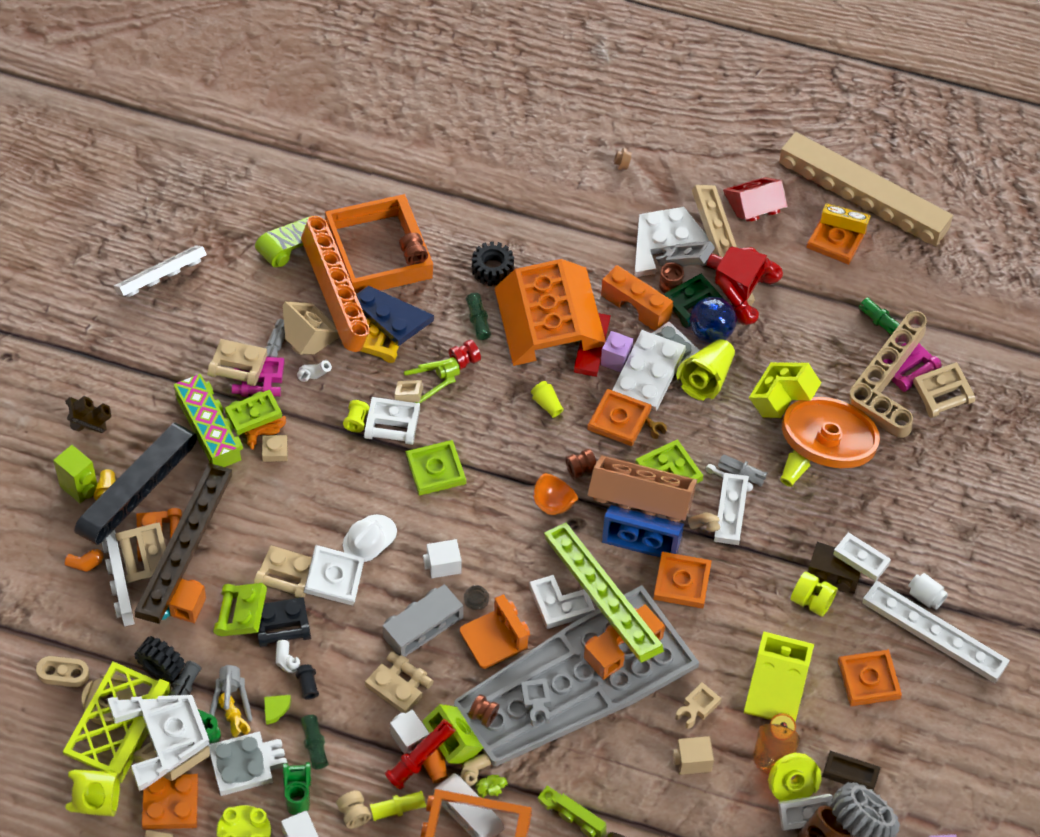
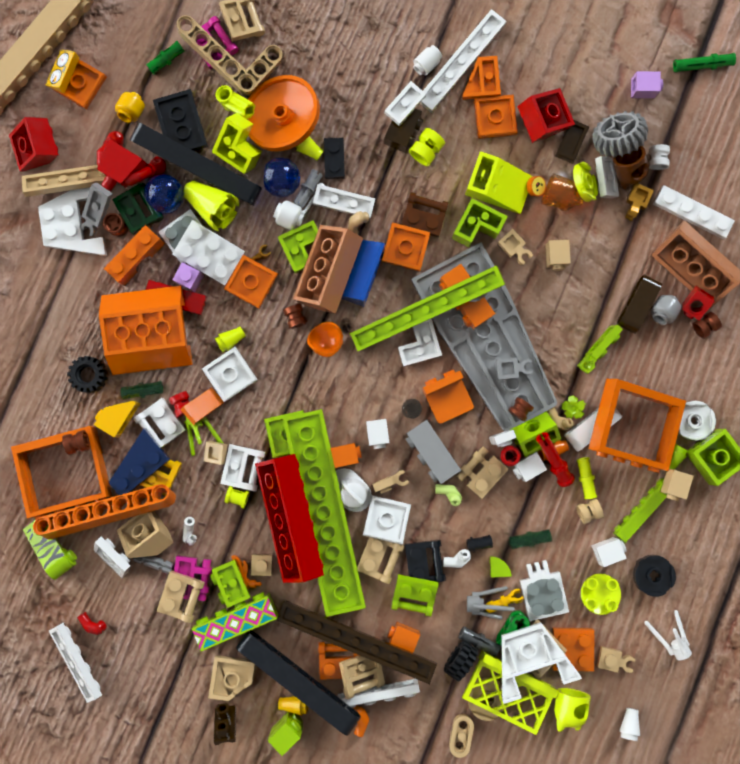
camera: 85 degrees left, 30 degrees up
green piece [283,762,311,815] -> none
none -> red arm [77,612,107,635]
none -> yellow slope [94,401,141,438]
none -> white plate [94,537,130,578]
none -> yellow head [115,92,145,123]
none -> black beam [129,122,262,206]
none -> white plate [133,398,187,448]
none -> black plate [153,89,208,151]
none -> orange tile [181,387,224,425]
none -> white plate [202,347,258,402]
none -> tan plate [208,655,255,701]
none -> neon yellow piece [215,85,255,119]
none -> red brick [255,454,324,583]
none -> clear blue helmet [264,157,300,198]
none -> white head [273,201,304,230]
none -> lime plate [283,409,366,617]
none -> black plate [324,138,345,179]
none -> orange brick [331,443,362,468]
none -> tan plate [372,470,409,494]
none -> reddish brown plate [401,192,449,237]
none -> yellowish green arm [435,484,462,506]
none -> lime brick [451,198,508,247]
none -> orange wing [462,56,501,100]
none -> white plate [489,430,516,447]
none -> red cone [500,446,521,466]
none -> red slope [517,88,575,143]

